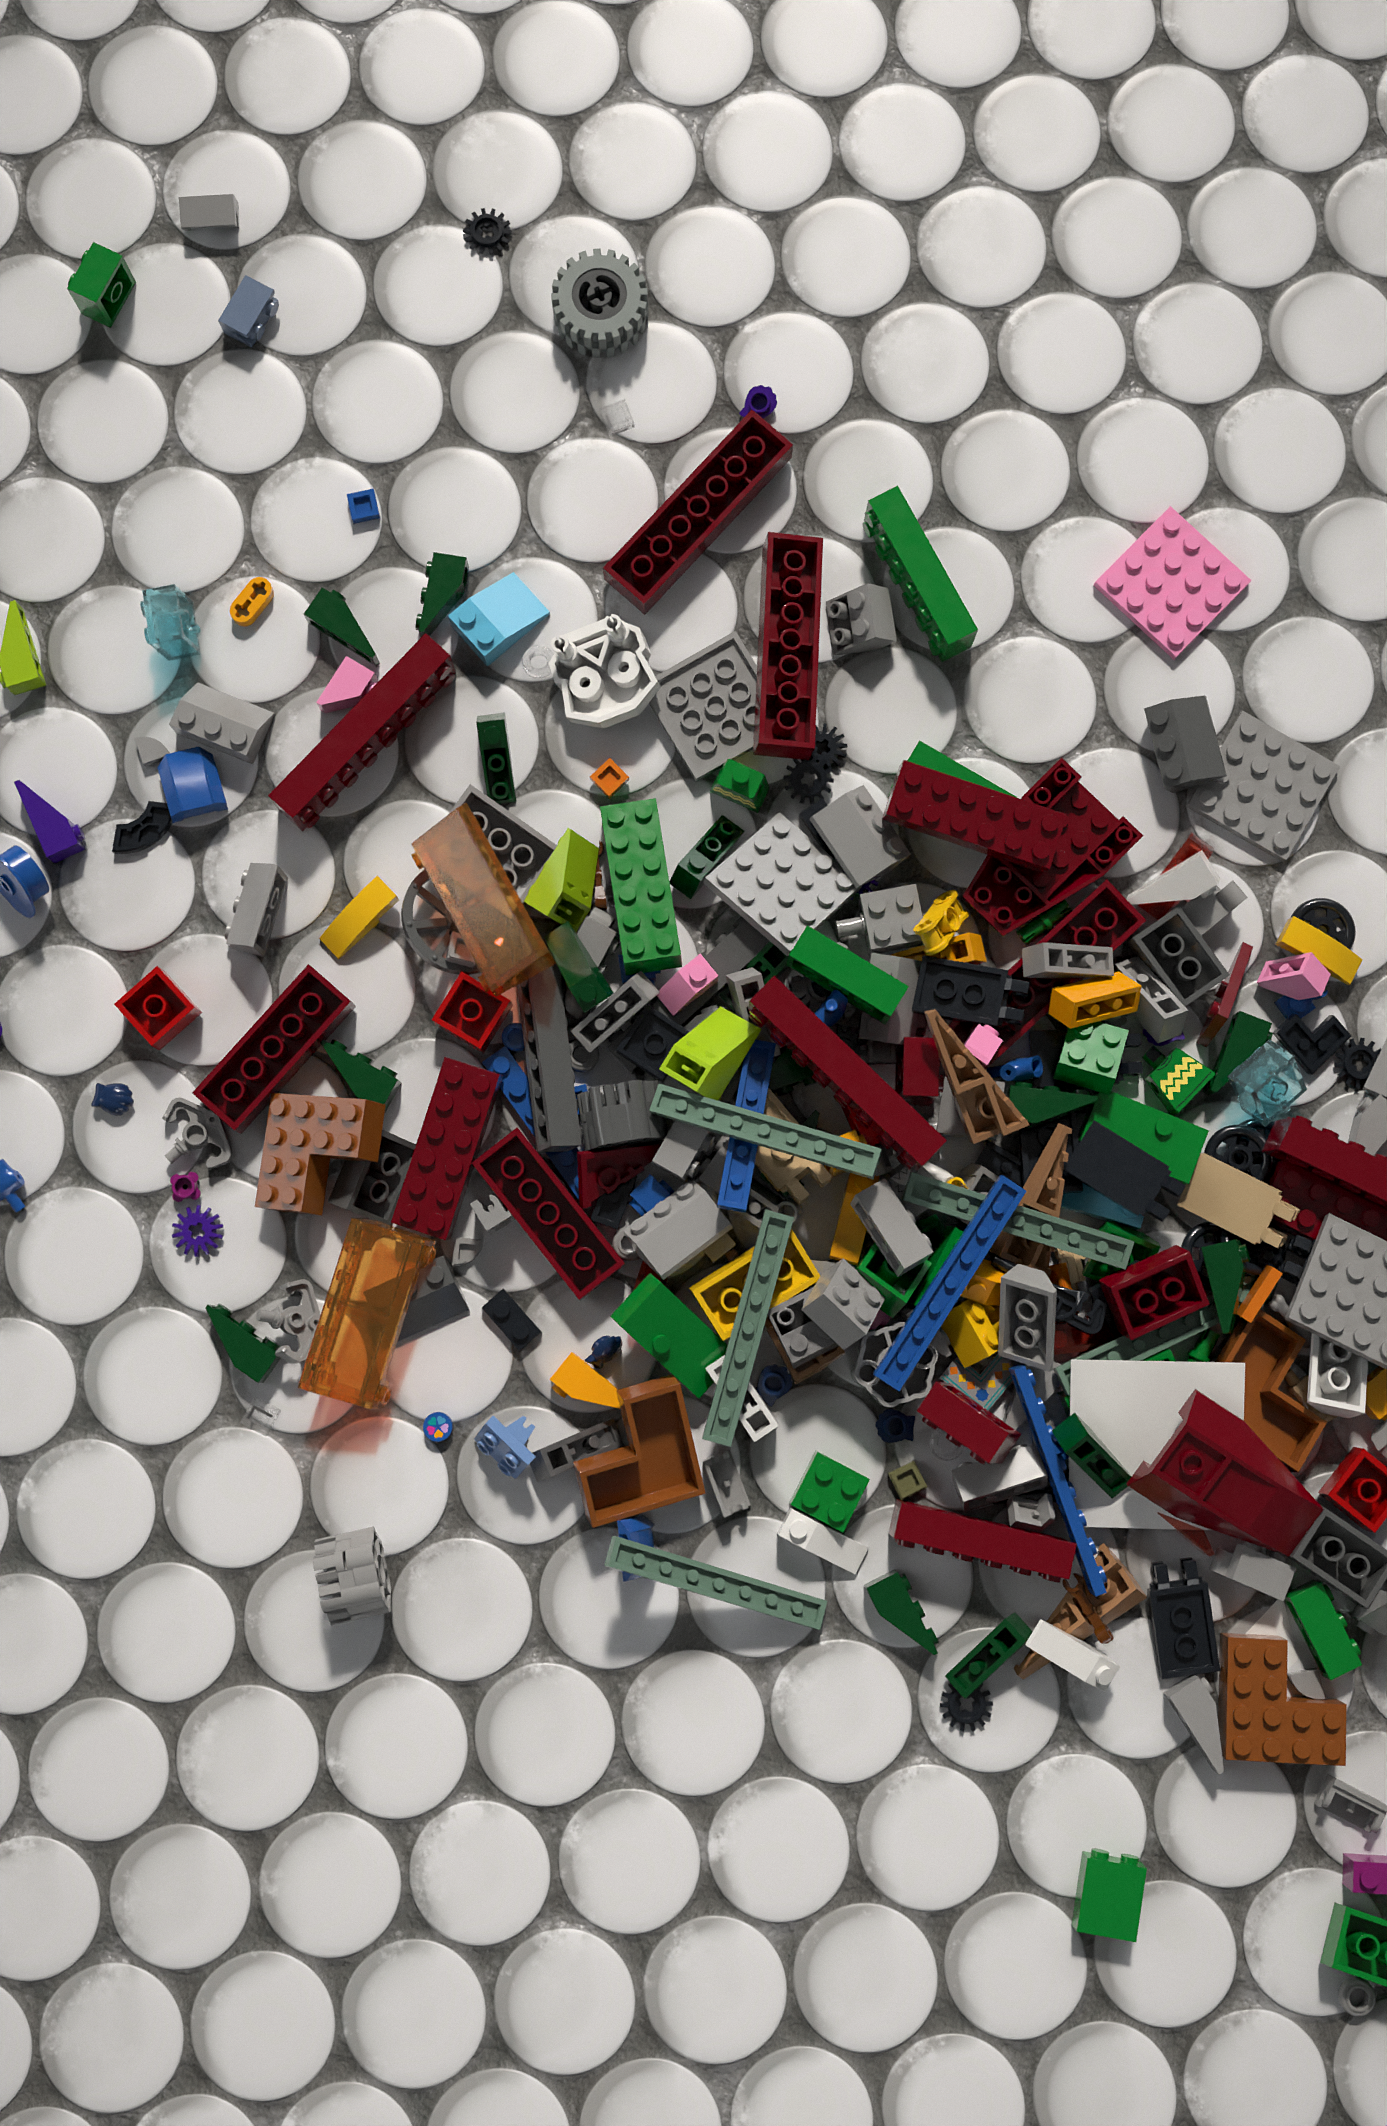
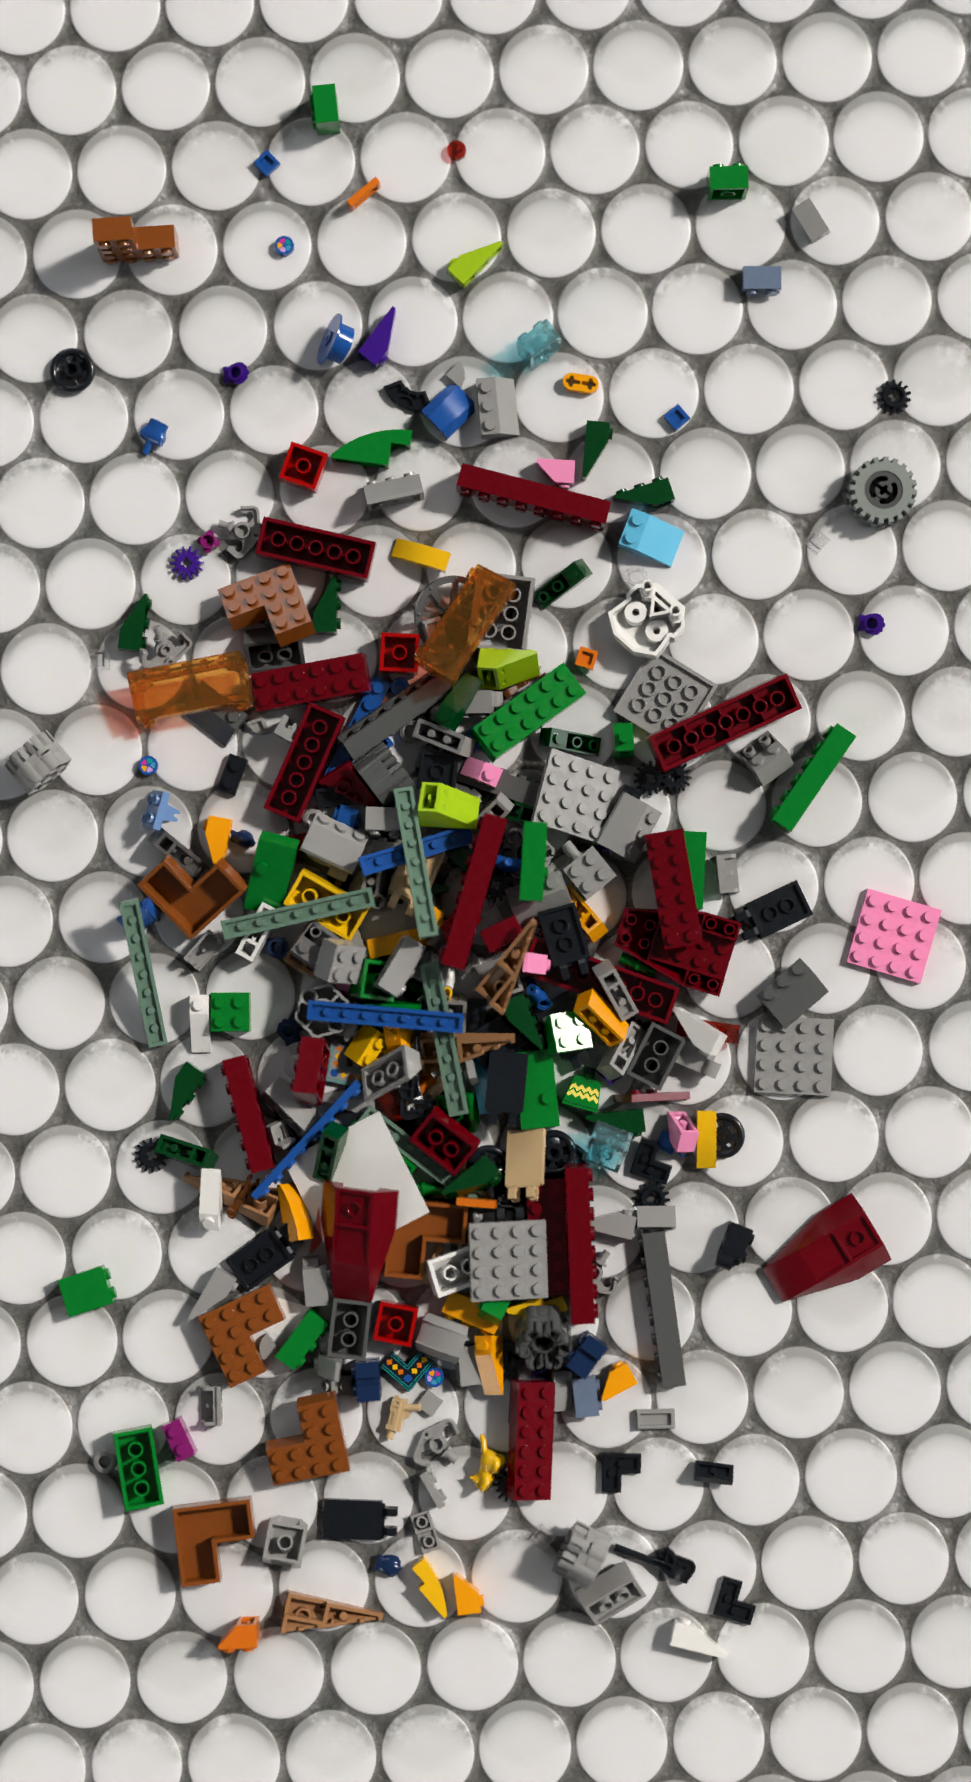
camera: 60 degrees right, 5 degrees up
dark blue animal [91,1083,134,1116] -> none
dark red brick [603,410,793,615] -> none
olive tile [888,1460,927,1500] -> none
yellow piece [913,890,969,955] -> none
none -> light orange slope [277,1183,314,1242]
none -> green slope [331,429,413,469]
none -> light grey plate [463,1059,479,1086]
none -> light grey hinge [715,854,740,894]
none -> black tile [733,880,813,941]

